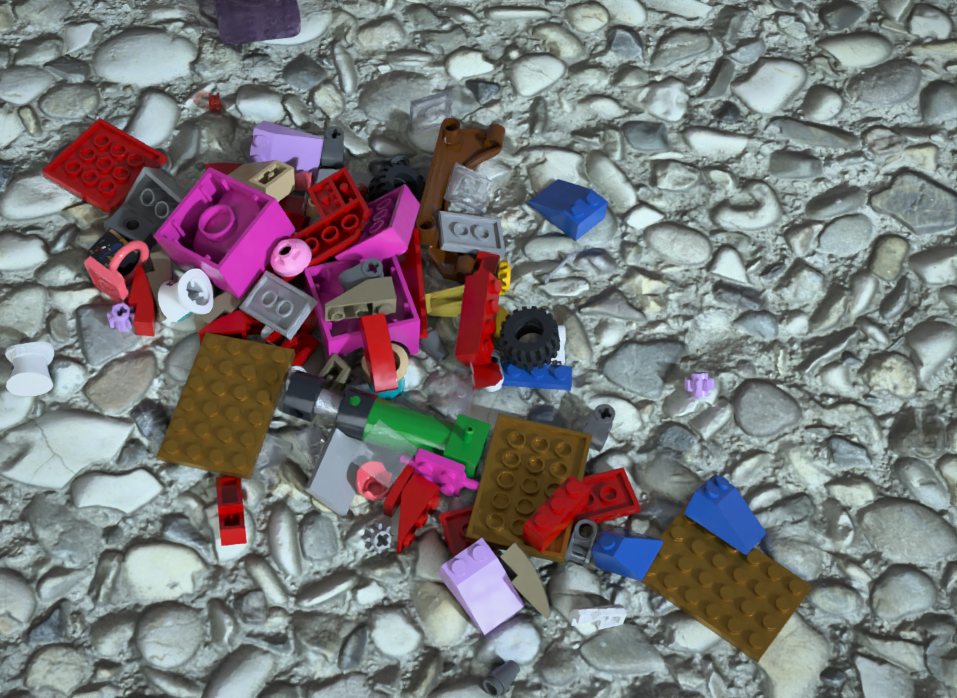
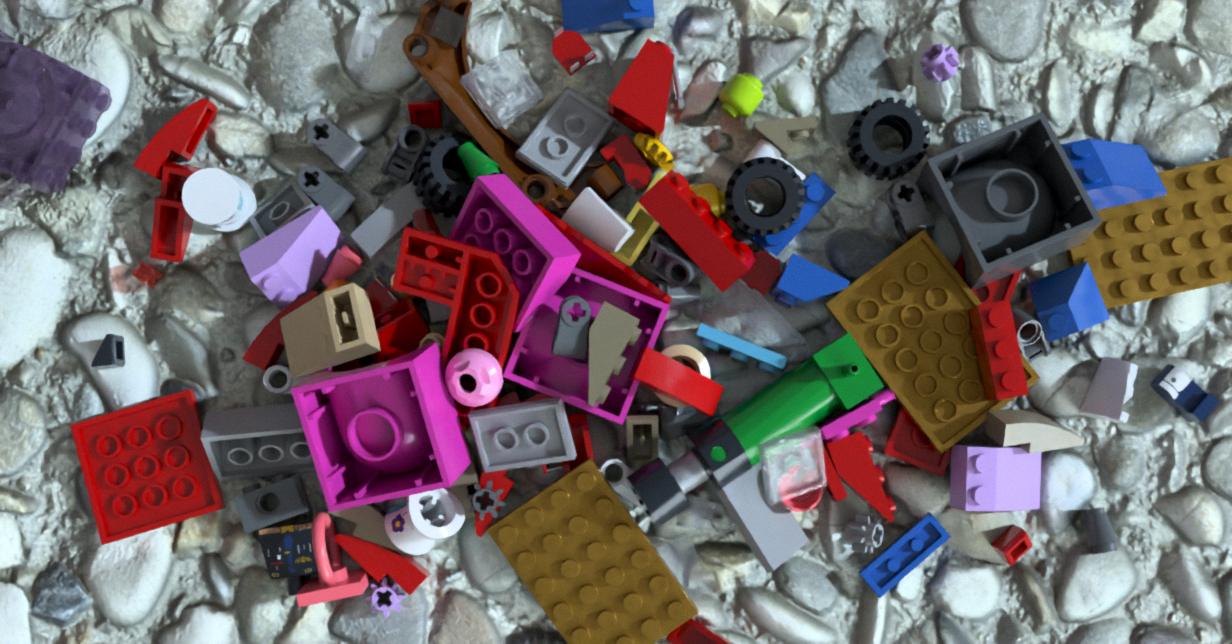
camera: 45 degrees left, 30 degrees up
none -> black slope [91,334,125,368]
none -> red slope [133,98,218,181]
none -> red slope [150,163,202,263]
none -> white hat [182,168,257,232]
none -> flat silver piece [307,118,368,175]
none -> red slope [408,100,442,129]
none -> clear smoke tile [428,5,469,47]
none -> green cone [457,142,500,183]
none -> dark grey gear [466,480,506,520]
none -> red piece [552,27,597,76]
none -> white slope [561,187,636,252]
none -> red slope [608,39,674,143]
none -> dark grey piece [640,233,702,287]
none -> medium azure plate [696,323,789,375]
none -> lime head [718,72,764,119]
none -> dark tan slope [751,116,817,160]
none -> blue slope [770,254,850,309]
none -> black tyre [847,98,930,181]
none -> blue plate [857,512,951,598]
none -> dark grey piece [916,111,1103,291]
none -> red slope [990,524,1032,566]
none -> dark blue leg [1151,364,1220,422]

